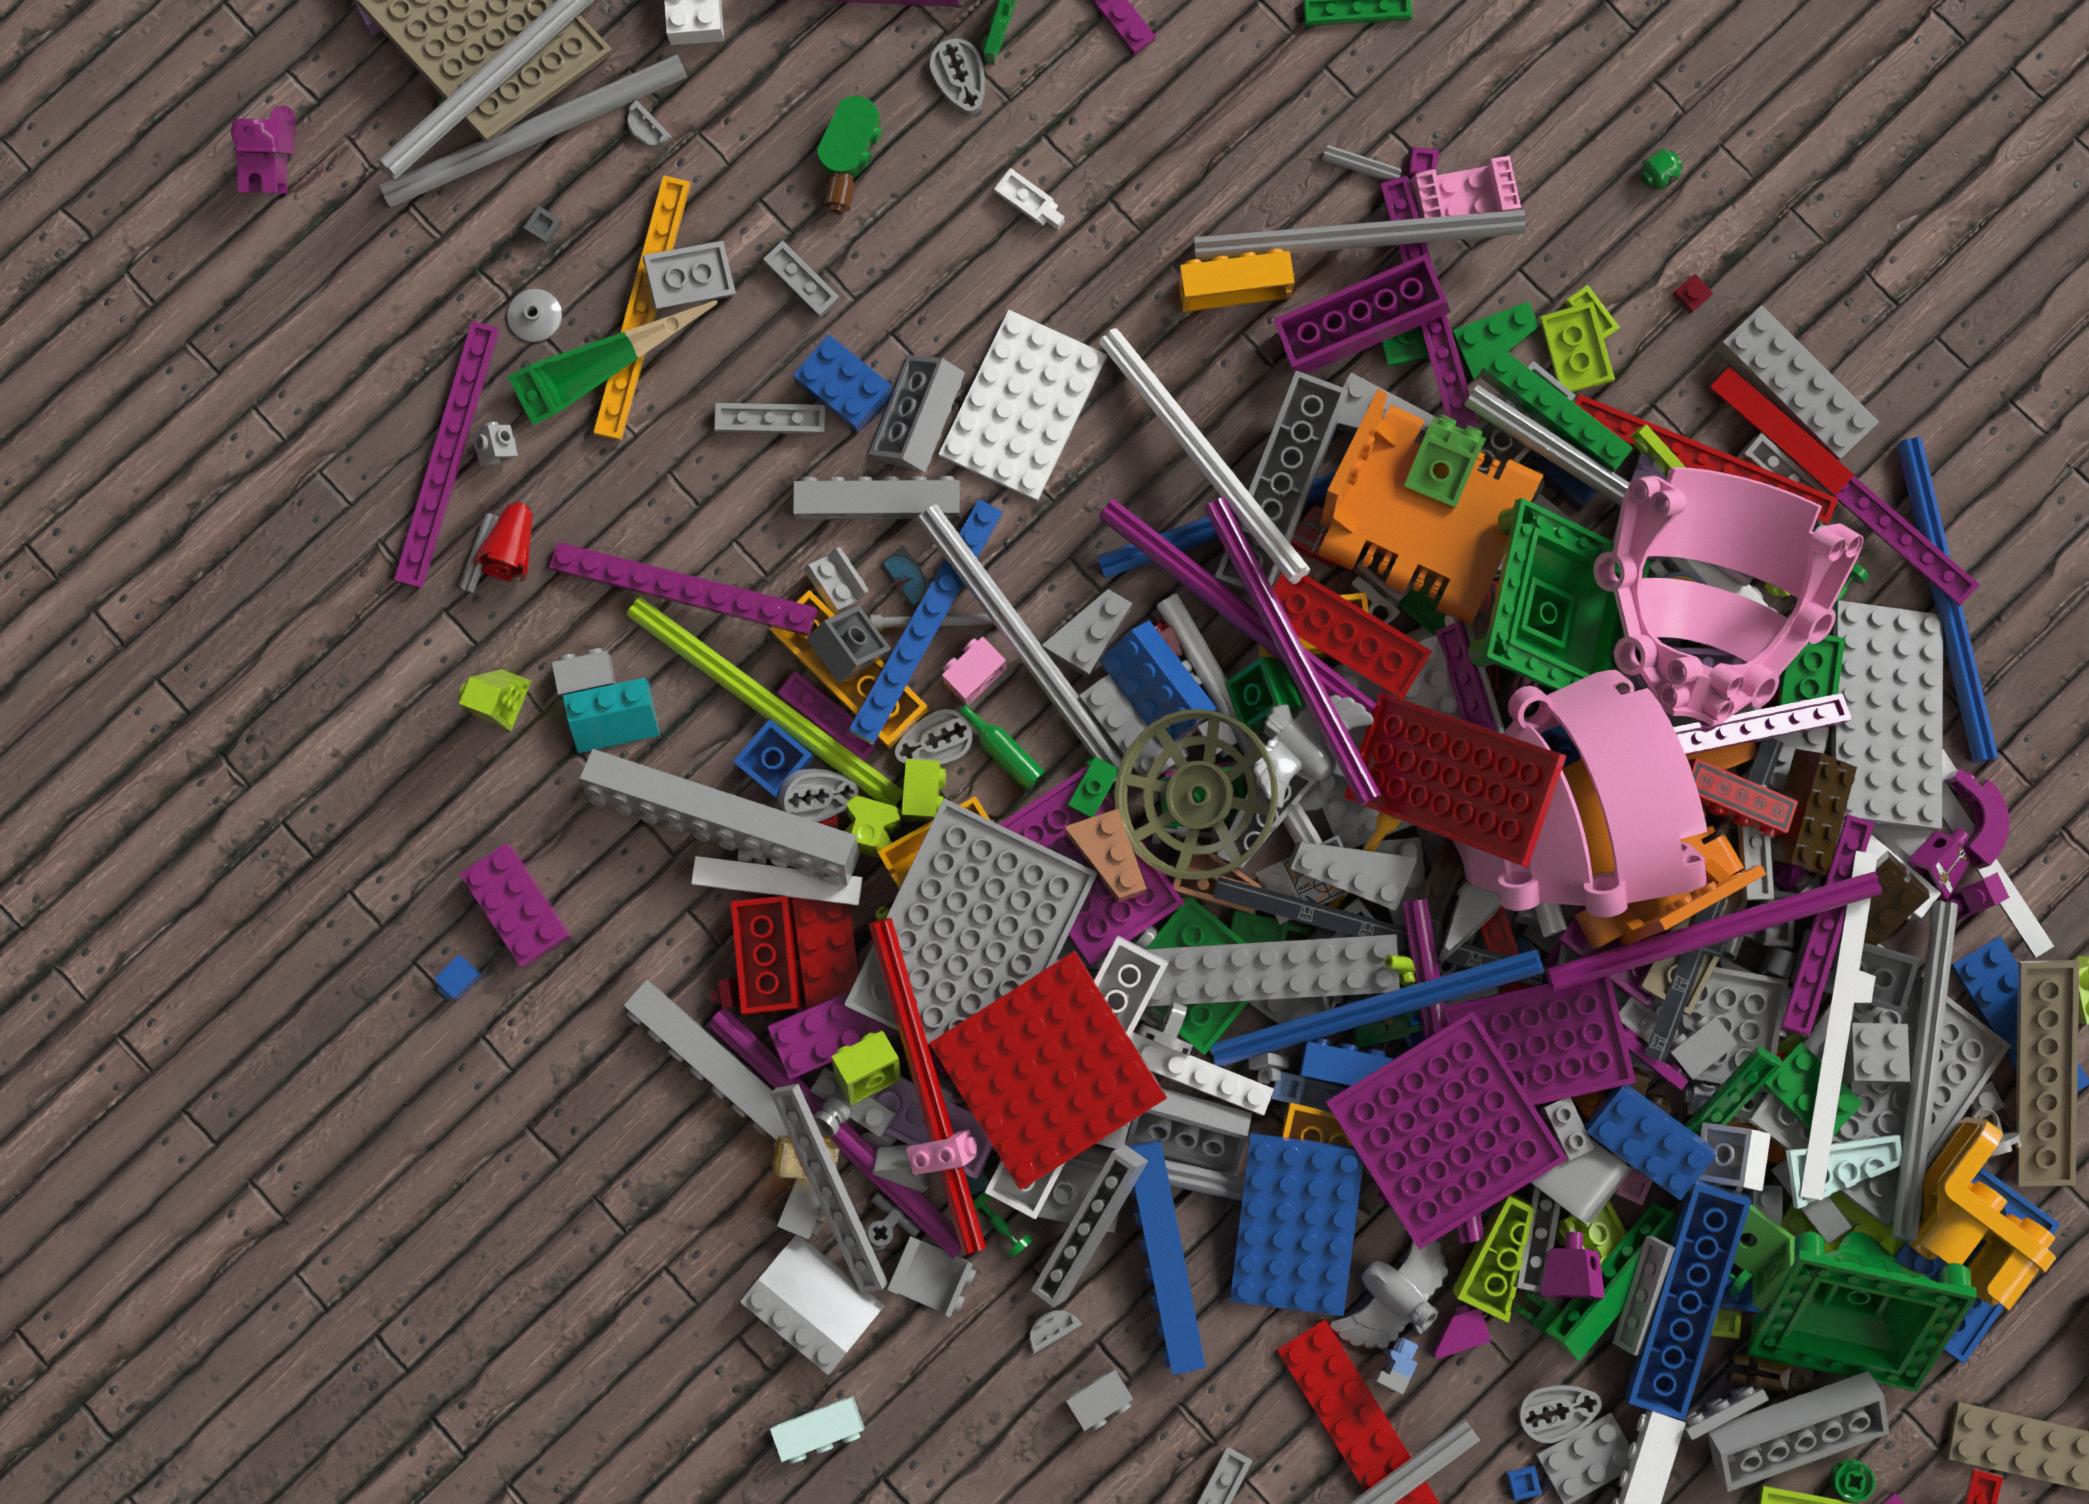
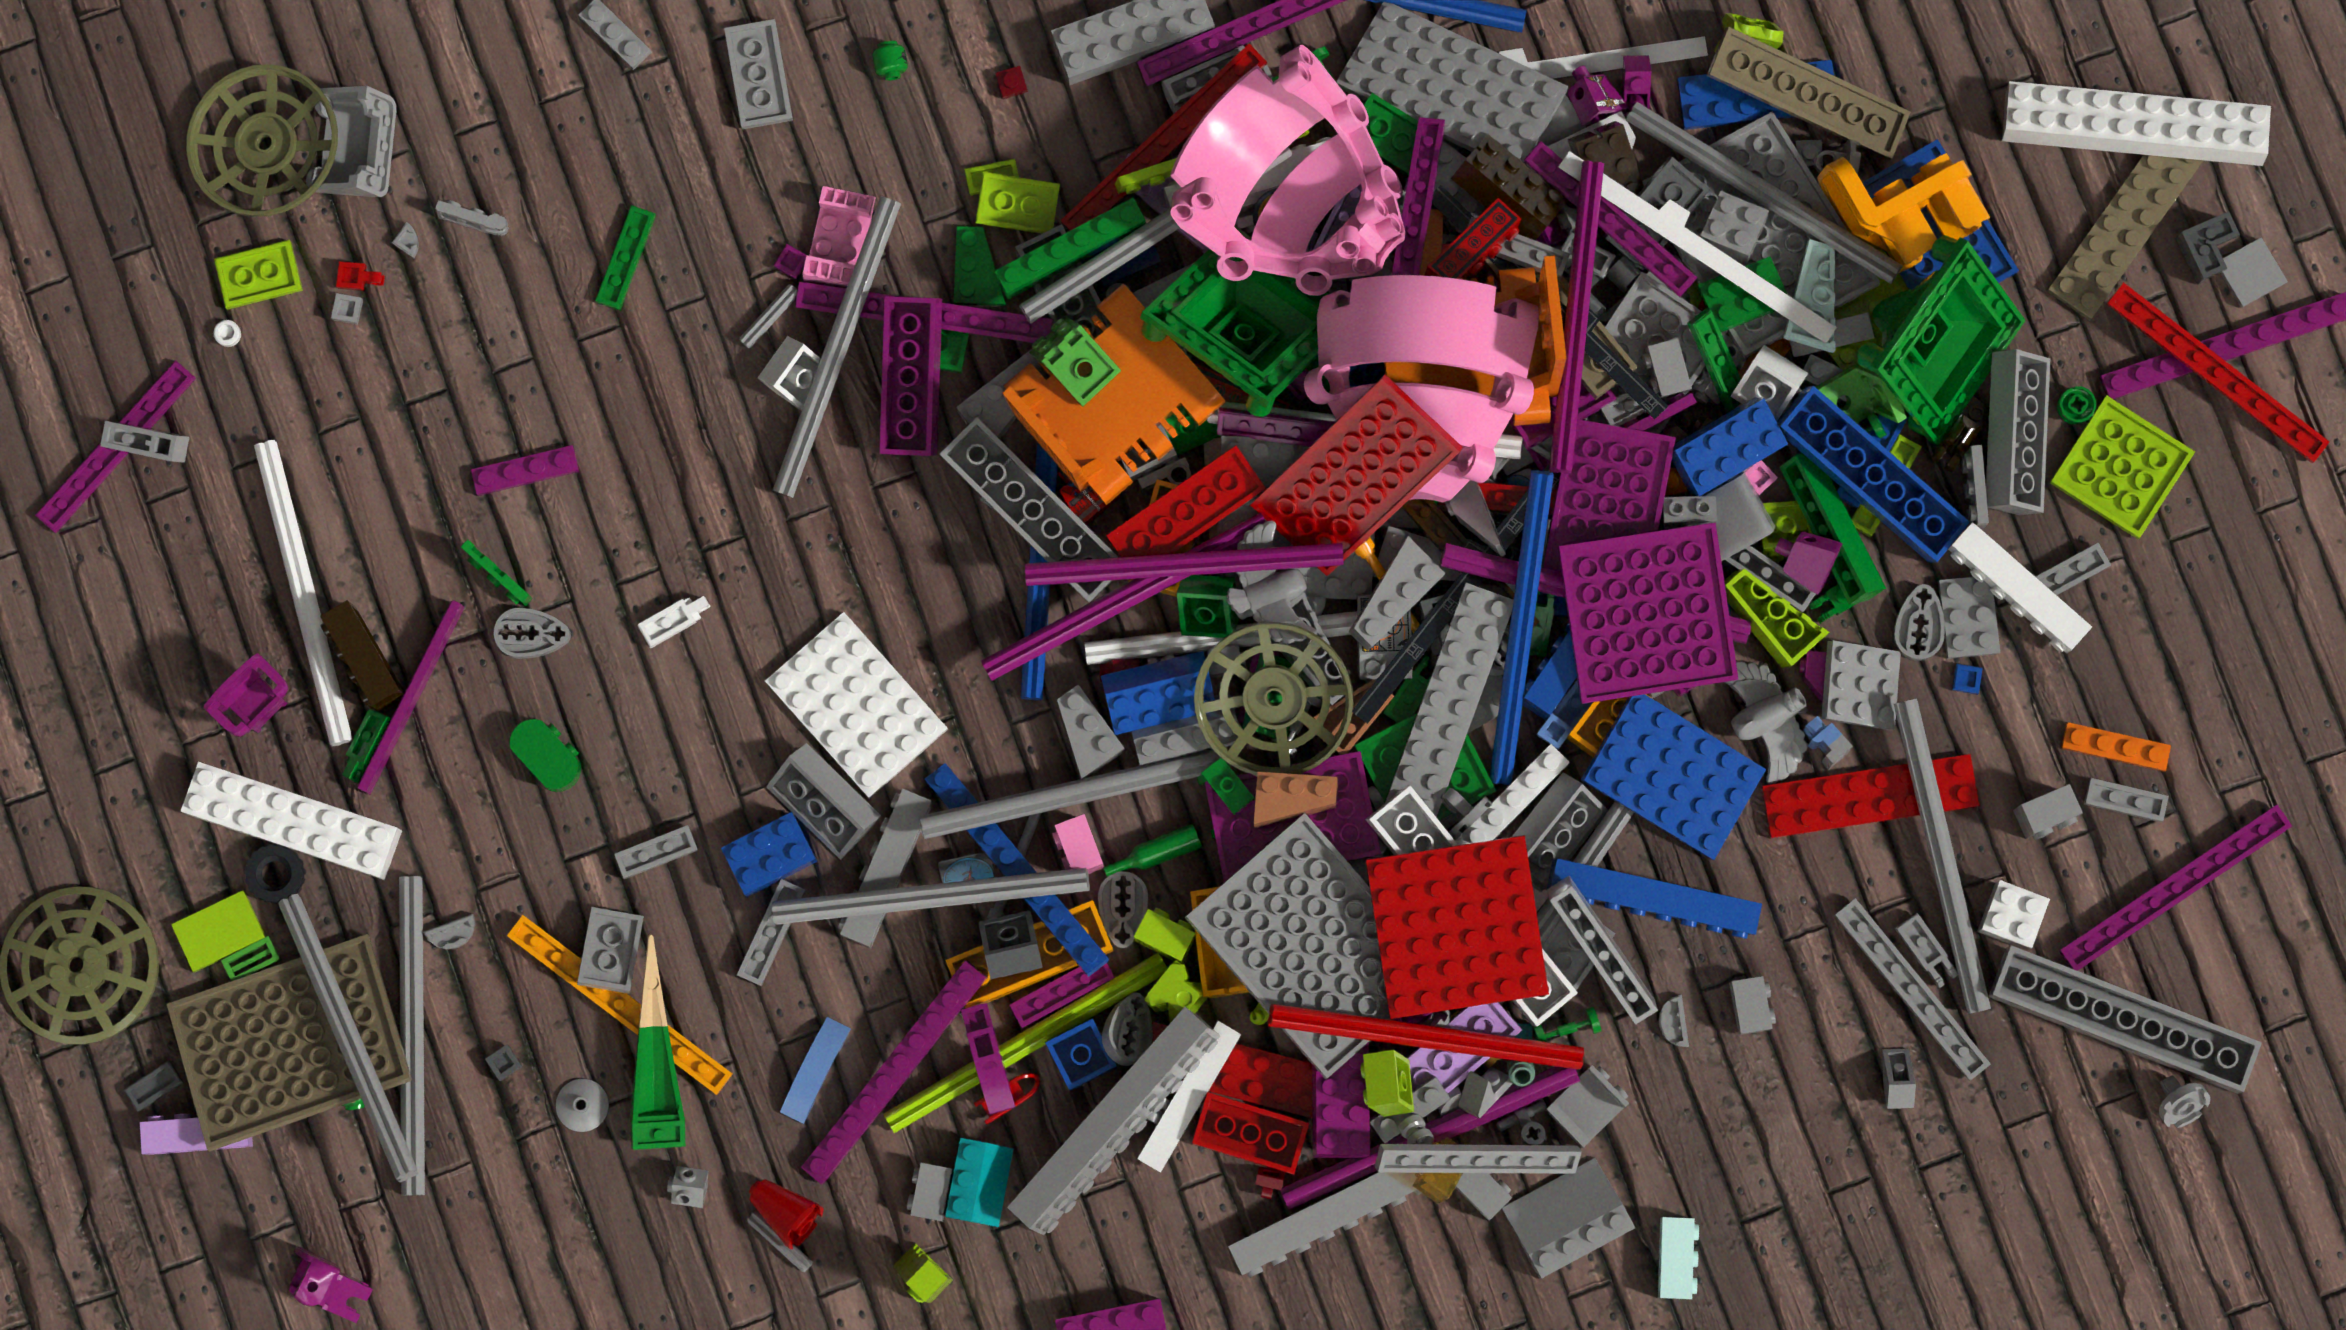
camera: 65 degrees left, 0 degrees up
magenta plate [394,321,500,589] -> none
light grey bracket [803,547,869,614] -> none
reddish brown brick [824,172,855,215] -> none
bright pink bracket [906,1129,977,1175] -> none
white axle [1099,328,1310,584] -> none
light orange piece [1178,249,1295,312] -> none
light grey tile [1249,1053,1289,1085] -> none
lime arm [1384,955,1415,986] -> none
light grey plate [1613,1236,1675,1355] -> none
red tile [1710,367,1855,497] -> none
magenta arch [1944,768,2009,869] -> none
none -> light grey plate [724,19,793,130]
none -> white slope [758,336,821,411]
none -> light grey axle [772,868,1090,924]
none -> medium blue slope [780,1017,851,1124]
none -> magenta slope [961,1003,1016,1115]
none -> red piece [974,1073,1041,1124]
none -> sand green brick [1507,1060,1535,1086]
none -> light grey plate [1821,640,1901,730]

